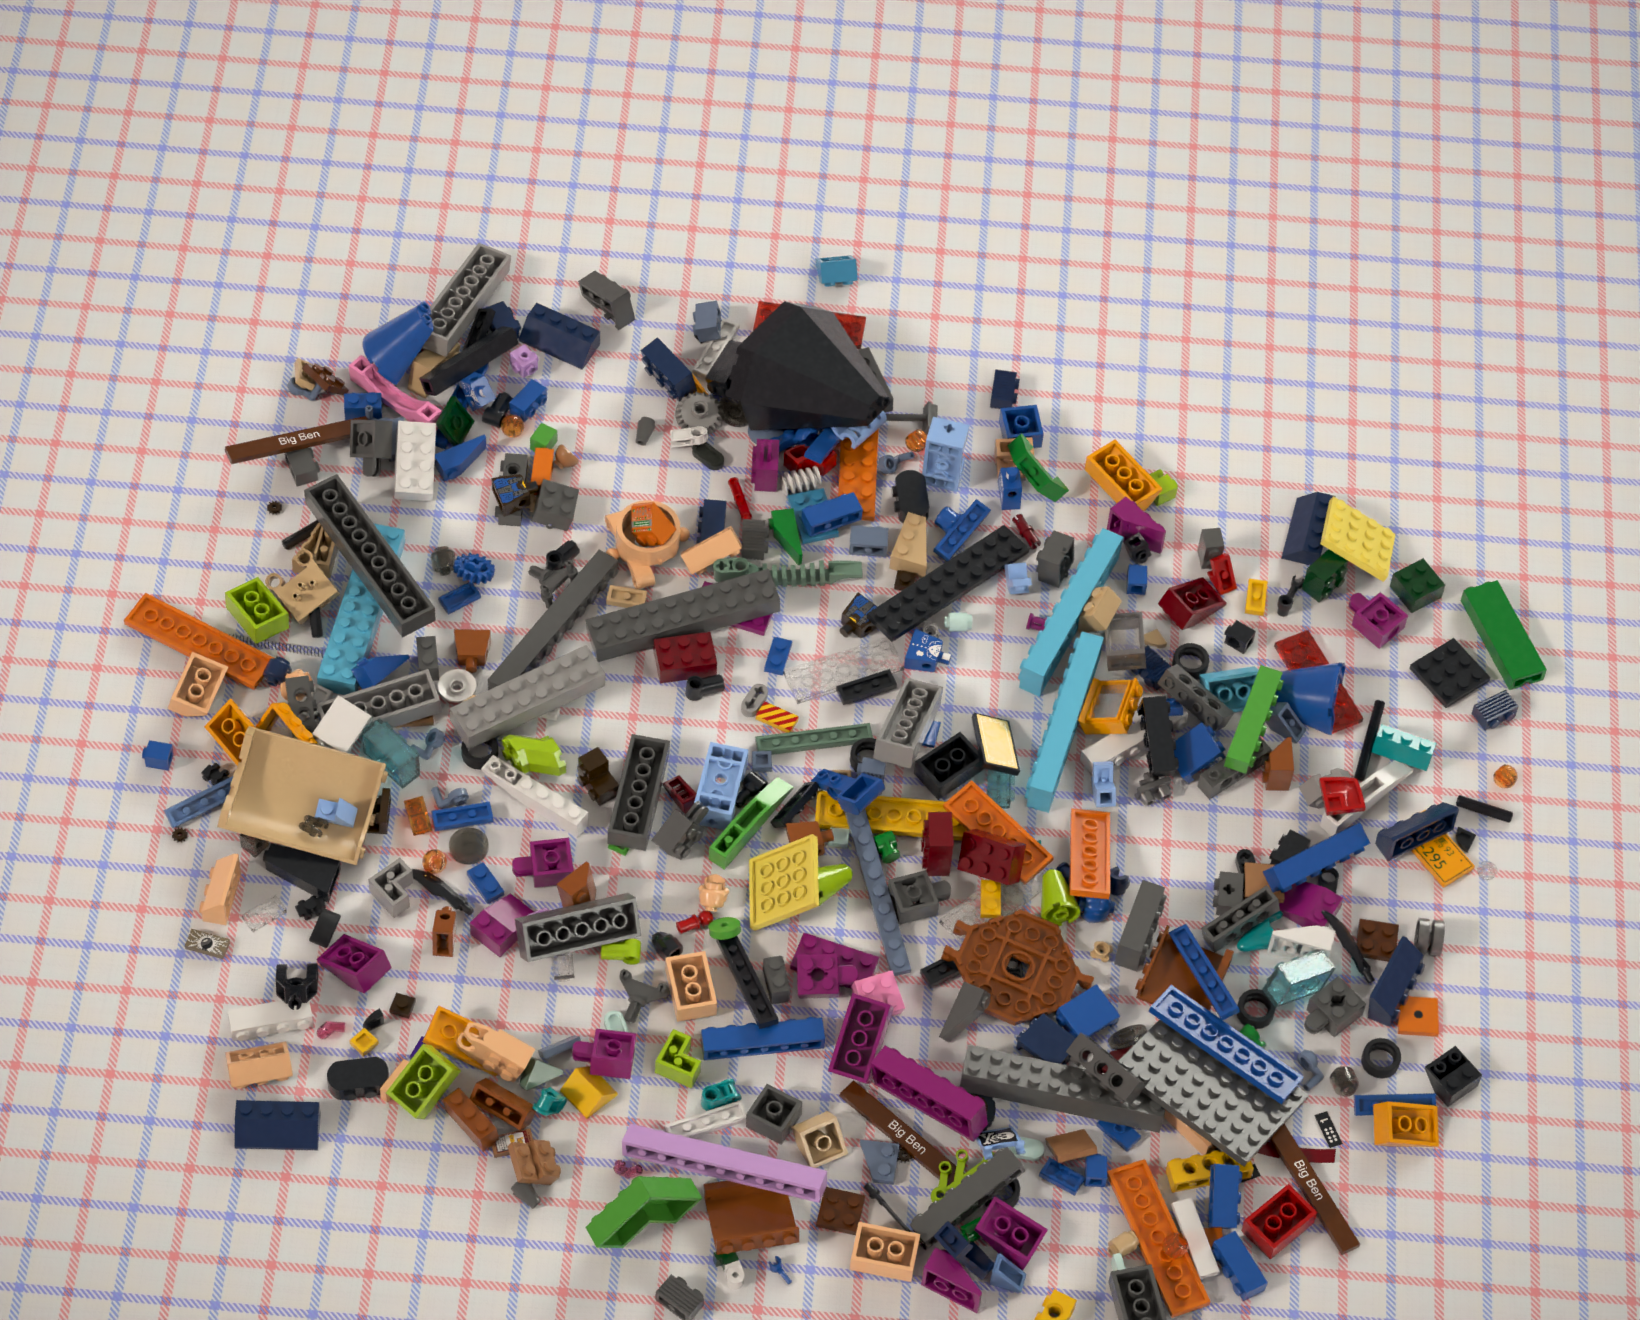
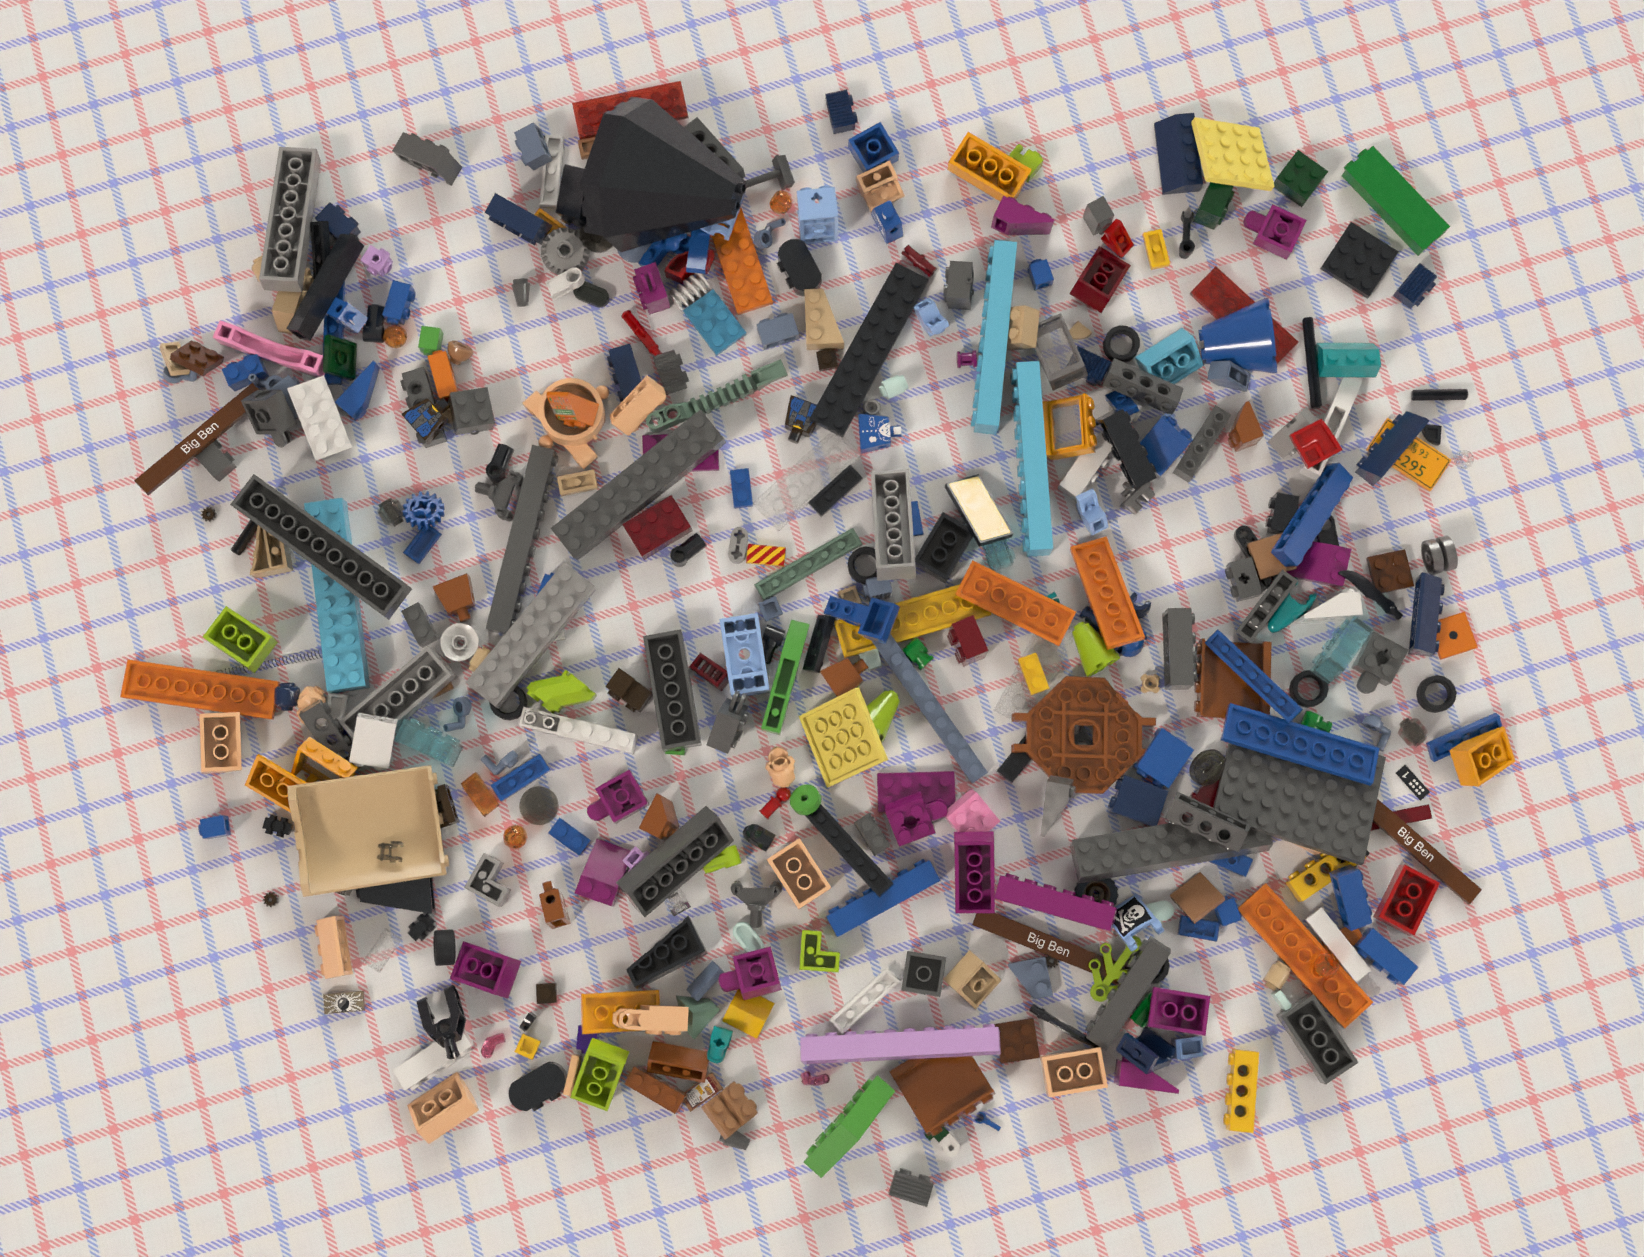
camera: 15 degrees left, 25 degrees up
medium blue tile [163,776,233,828] -> none
dark blue slope [234,1100,321,1151] -> none
tan piece [265,549,340,638] -> none
light blue slope [314,798,358,828] -> none
blue slope [351,654,410,689] -> none
blue cone [362,302,434,385] -> none
black sword [411,869,474,915] -> none
dark blue slope [519,302,600,370] -> none
teal piece [701,1079,742,1111] -> none
green slope [768,508,803,565] -> none
blue brick [801,492,863,537] -> none
dark azure slope [815,255,858,287] -> none
dark grey brick [888,870,951,925] -> none
blue plate [933,499,991,562] -> none
dark red brick [957,829,1026,885] -> none
green slope [1008,433,1069,502] -> none
black brick [1123,532,1152,564] -> none
black brick [1224,620,1256,654] -> none
bright green brick [1224,665,1284,774] -> none
black slope [1425,1046,1482,1107] -> none
clear orange piece [1493,764,1518,789] -> none
none -> black wedge [626,916,708,989]

